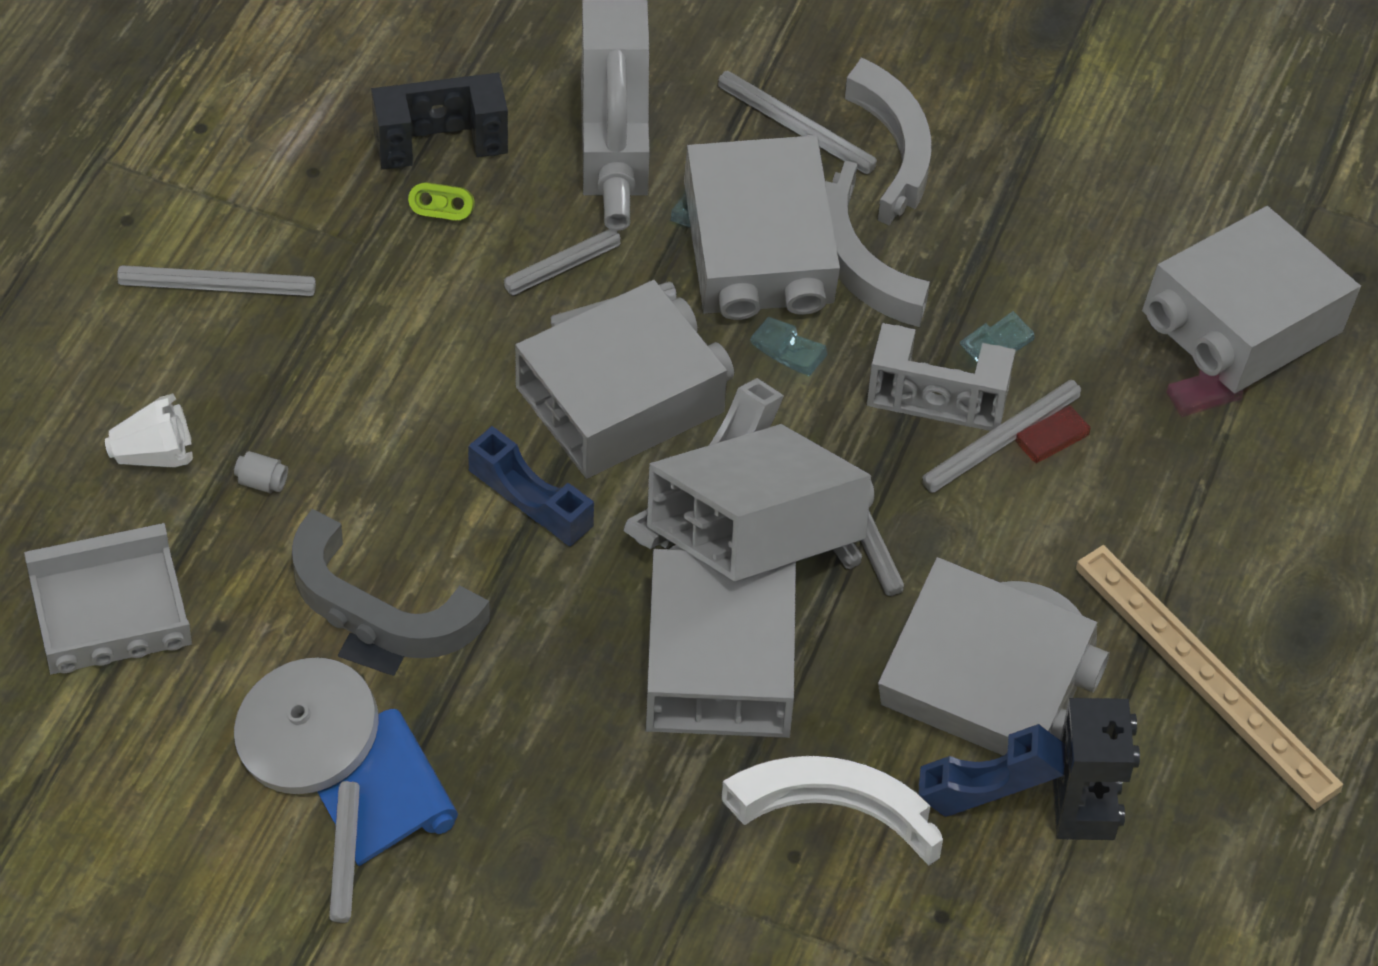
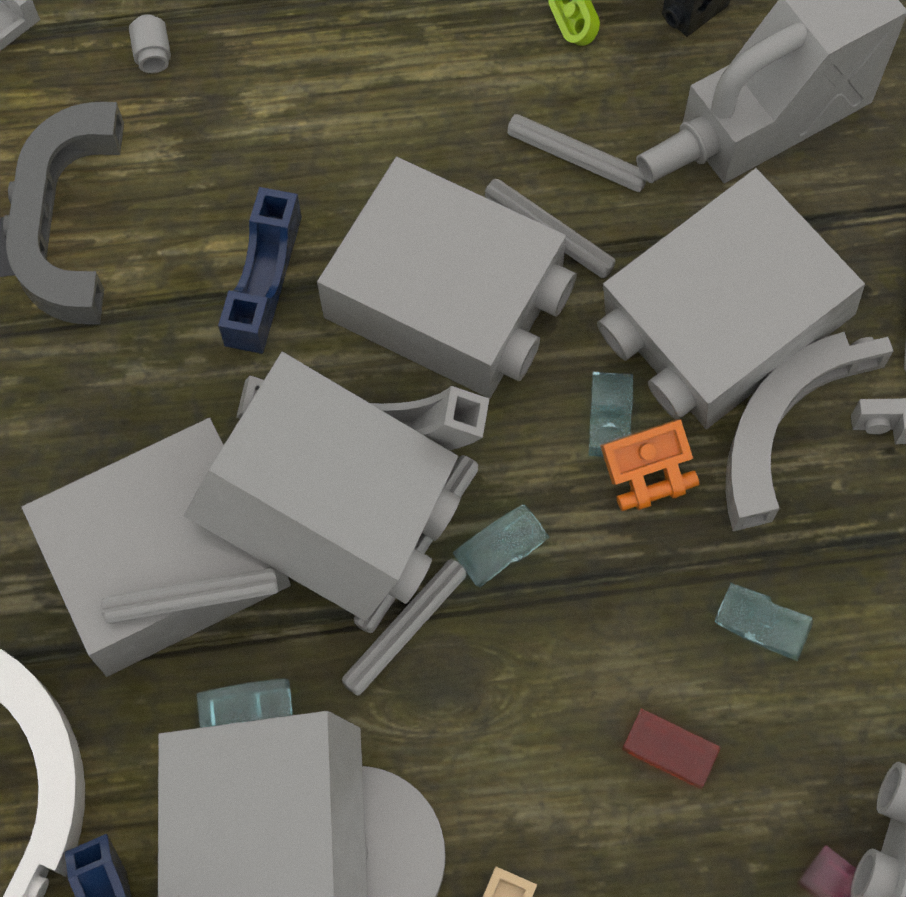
camera: 65 degrees right, 15 degrees up
light grey plate [867,323,1015,431] -> none
light grey axle [922,380,1081,493] -> none
none -> light grey axle [101,568,278,623]
none -> clear light blue slope [197,678,293,728]
none -> clear light blue slope [452,504,550,587]
none -> orange plate [600,419,699,511]

